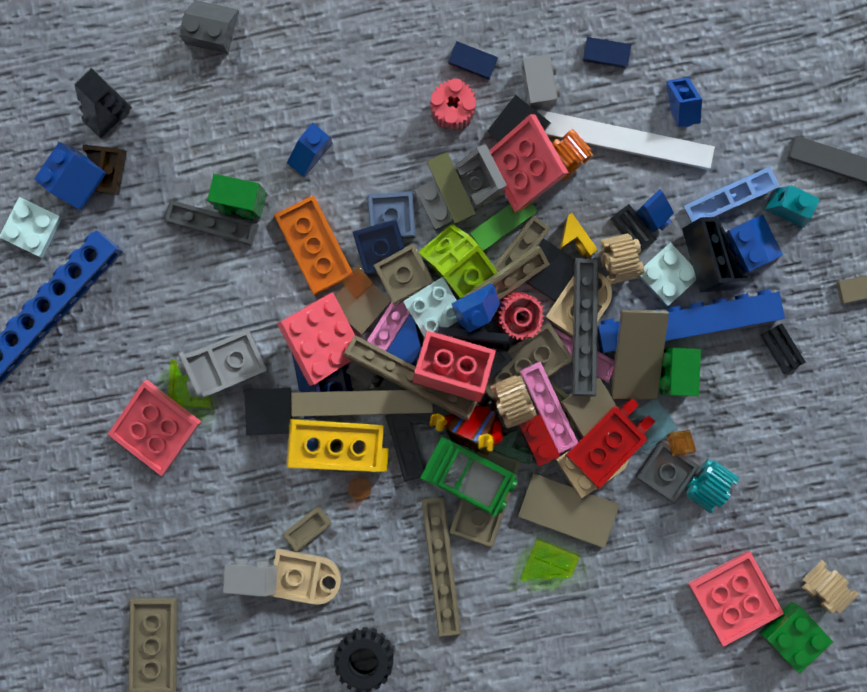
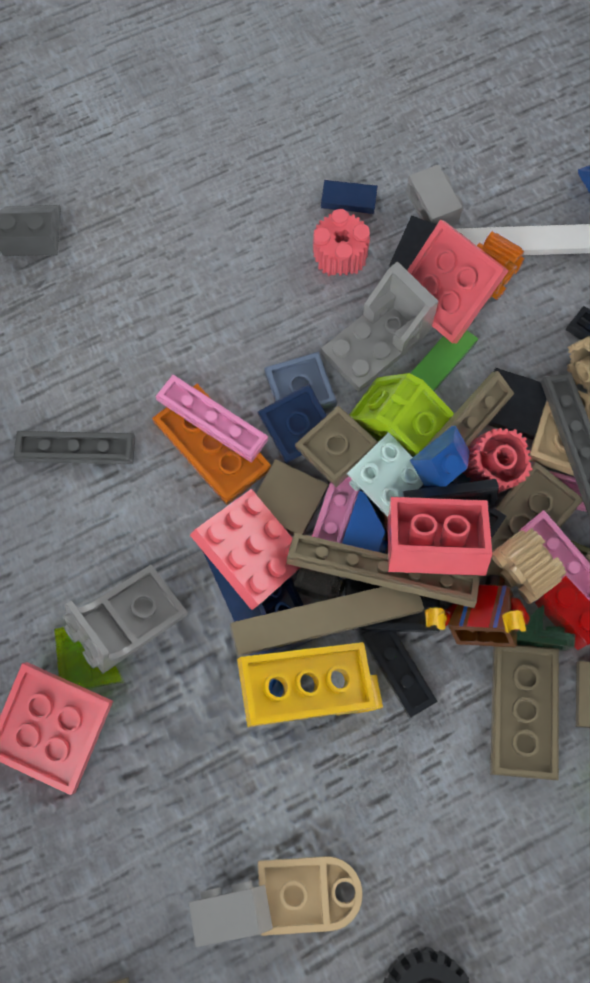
camera: 15 degrees left, 15 degrees down
green brick [207,173,267,221] -> none
black tile [245,388,292,435] -> none
dark tan tile [282,505,333,552] -> none
blue slope [287,122,333,178] -> none
clear orange tile [341,266,373,299] -> none
clear orange tile [348,477,371,501] -> none
door [420,436,518,517] -> none
dark tan tile [421,496,461,638] -> none
olive tile [427,152,476,224] -> none
dark tan tile [493,215,551,272] -> none
yellow slope [560,213,598,258] -> none
dark blue tile [582,37,632,69] -> none
none -> bright pink tile [155,375,269,463]

